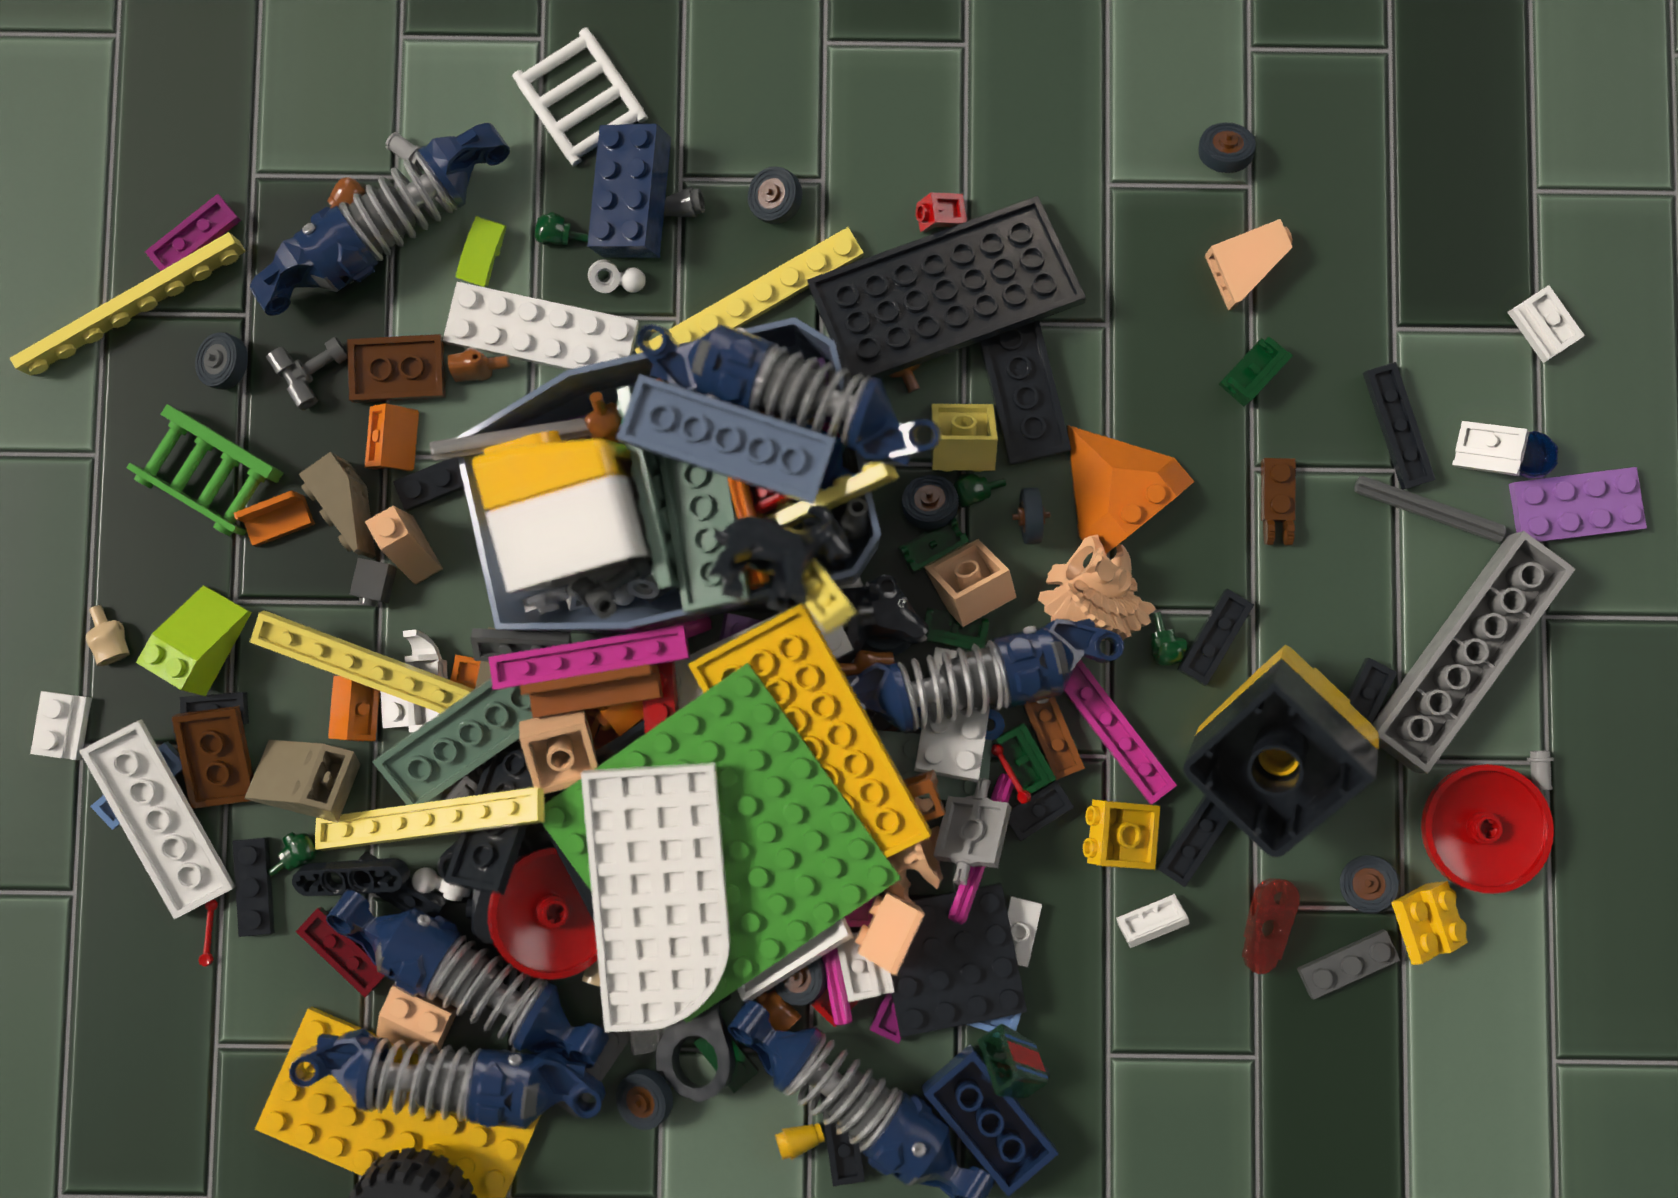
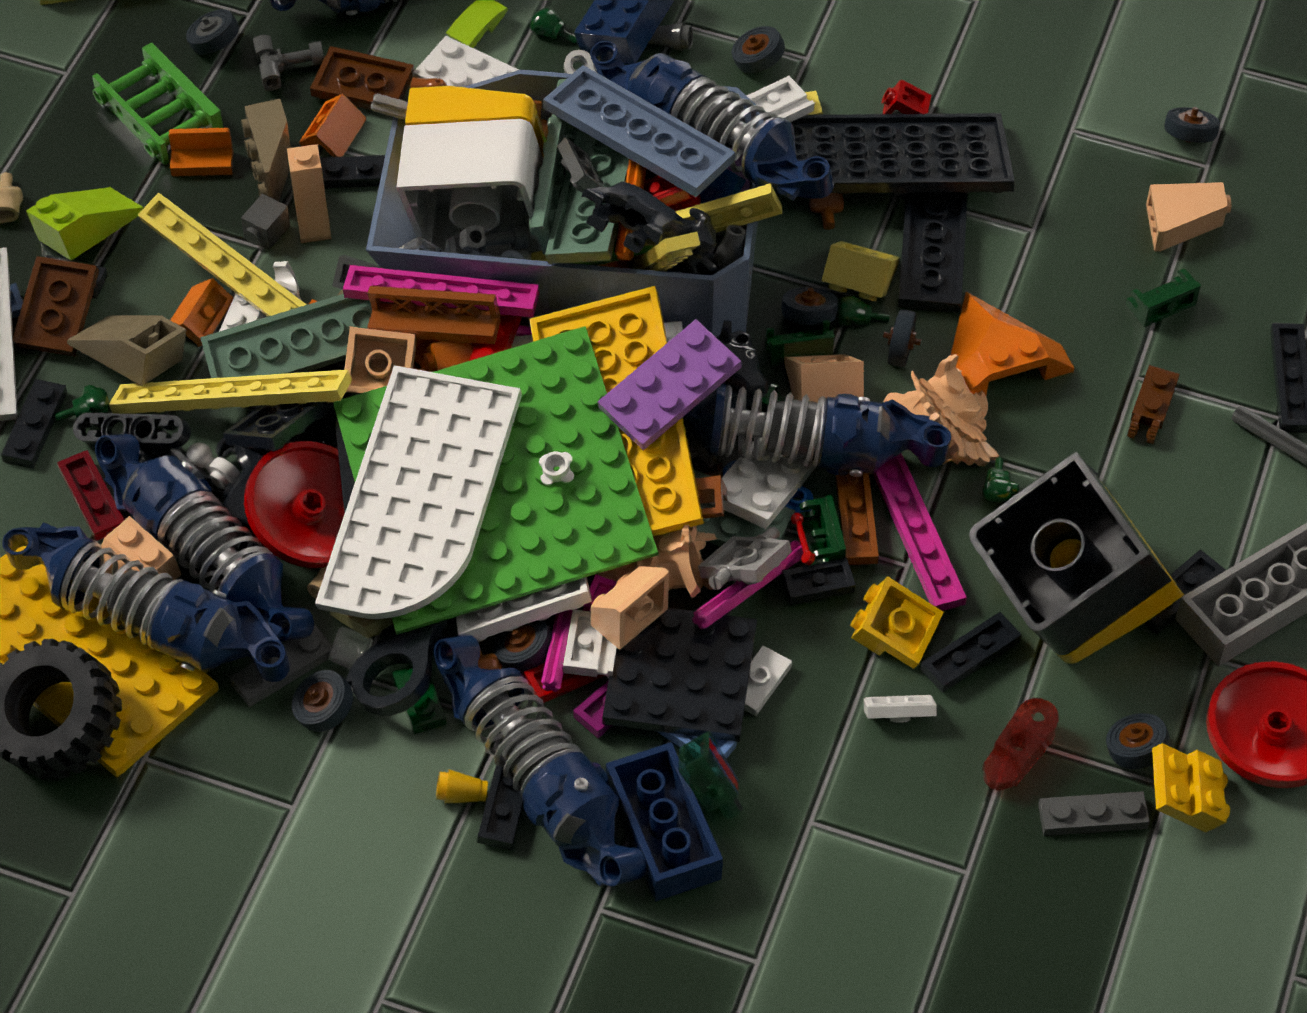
camera: 20 degrees right, 30 degrees down
none -> white plate [539,451,574,486]
none -> dark grey plate [557,137,604,193]
none -> medium lavender plate [597,319,742,450]
none -> white plate [747,76,815,122]

